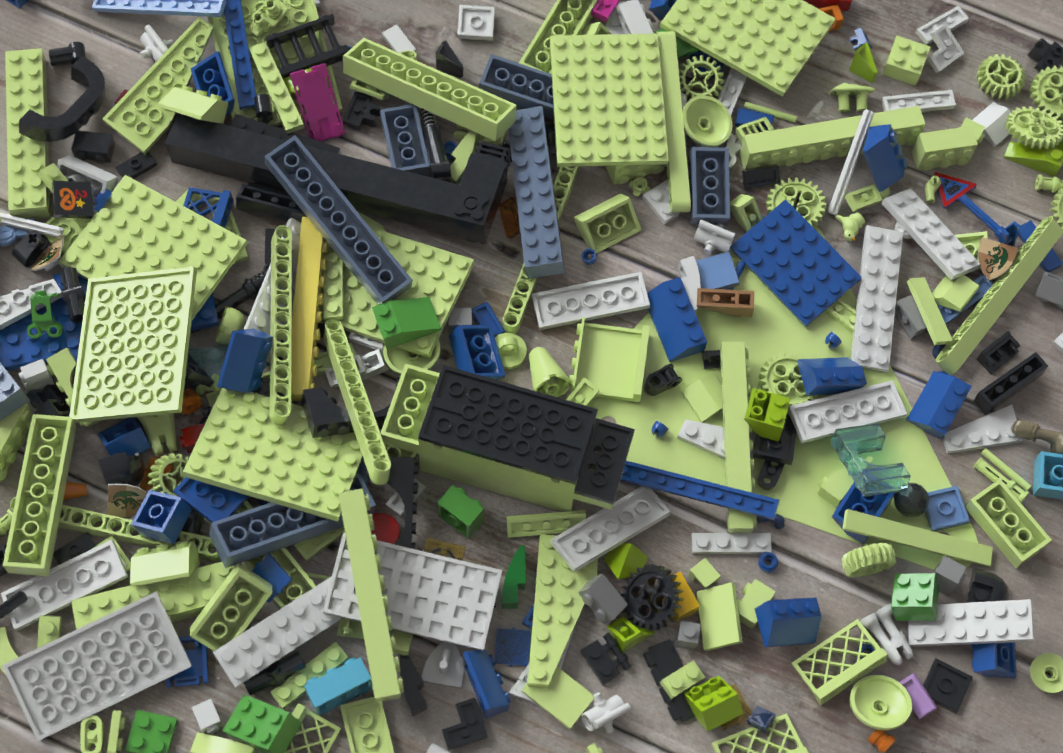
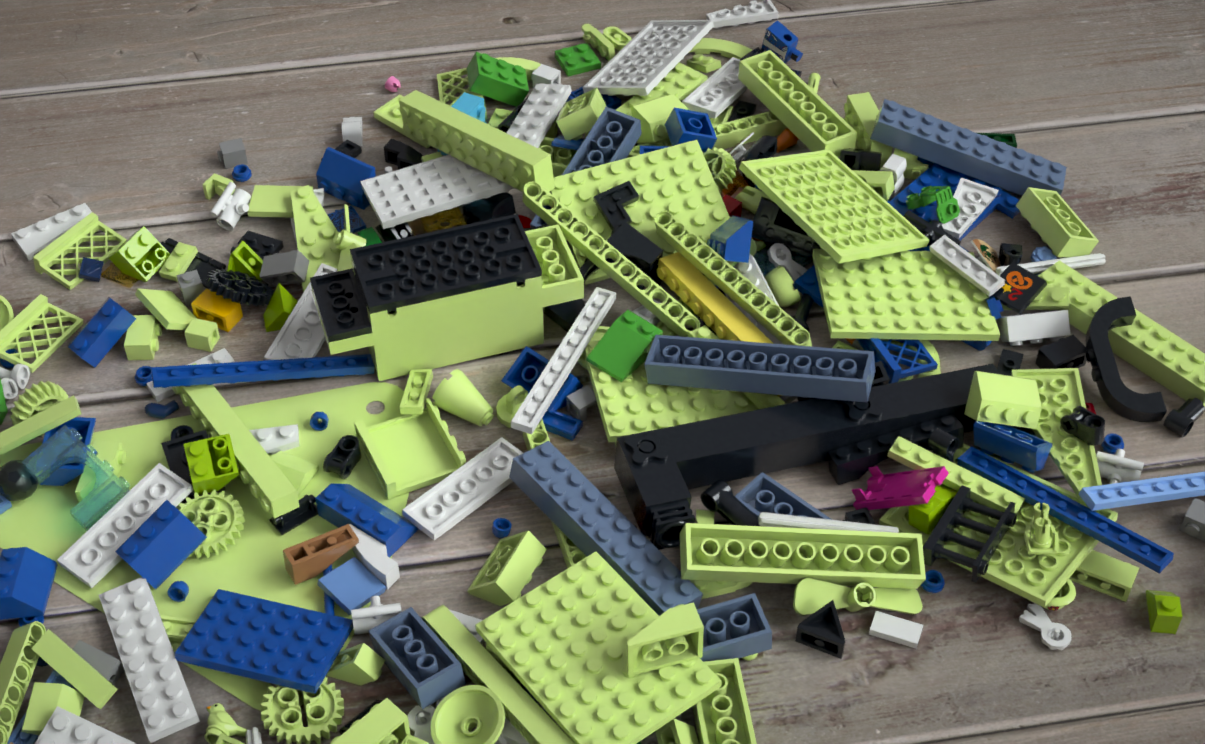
camera: 150 degrees right, 20 degrees down
white plate [457,5,495,41] -> none
none -> yellowish green piece [333,204,366,272]
none -> white plate [511,287,616,434]
none -> black plate [593,181,639,231]
none -> yellowish green slope [627,602,704,677]
none -> white axle [758,512,898,533]
none -> white piece [767,243,807,284]
none -> white plate [930,235,1005,297]
none -> black piece [1060,406,1105,445]
none -> blue plate [1101,433,1124,454]

